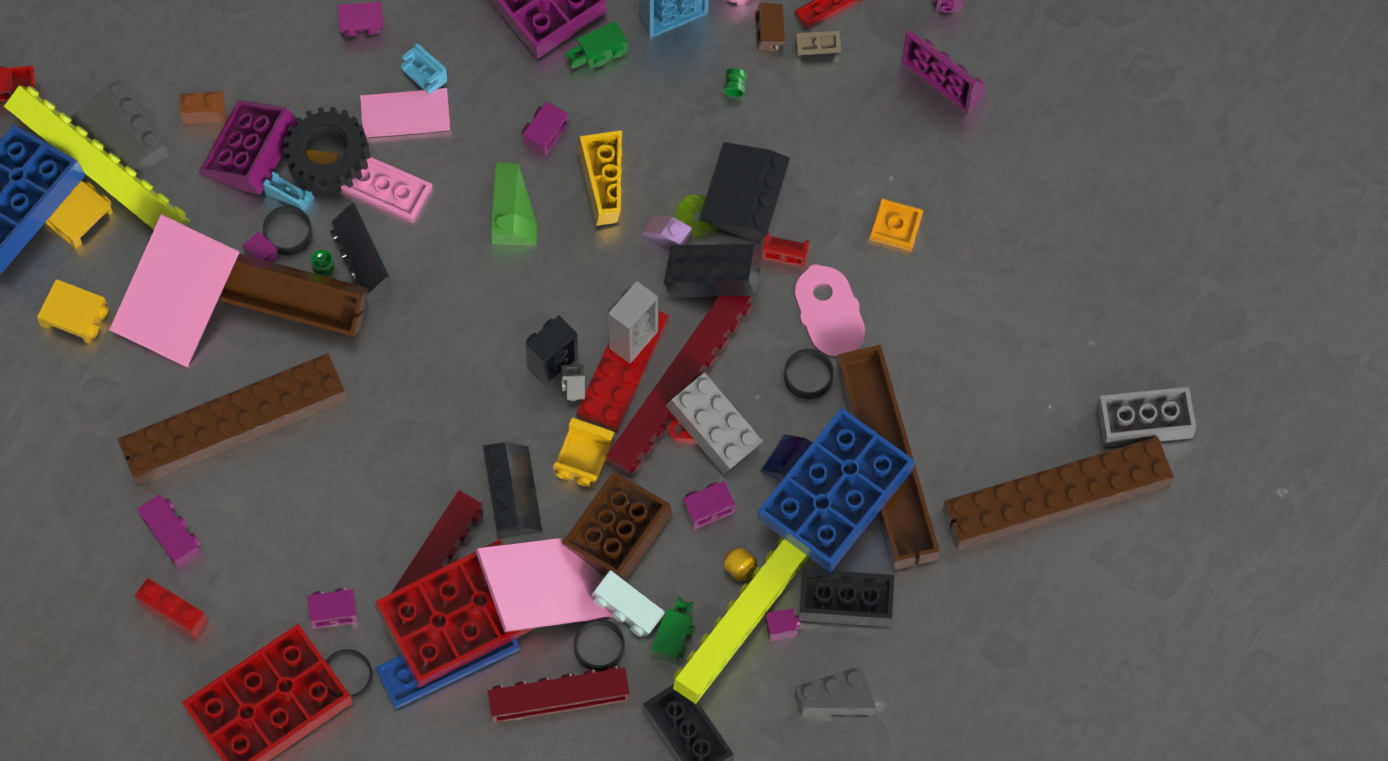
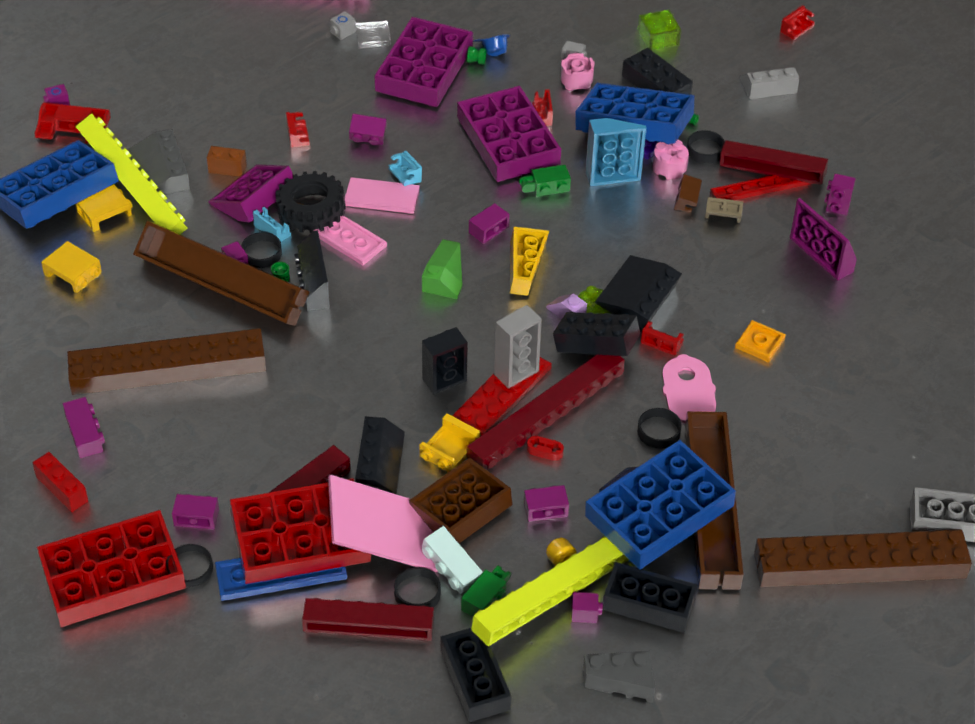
camera: 15 degrees right, 20 degrees down
bright pink piece [109,214,240,367] -> none
light grey brick [561,364,585,401] -> none
light grey brick [666,372,763,474] -> none
green wheel [723,68,747,97] -> none
none -> red hinge [286,112,310,148]

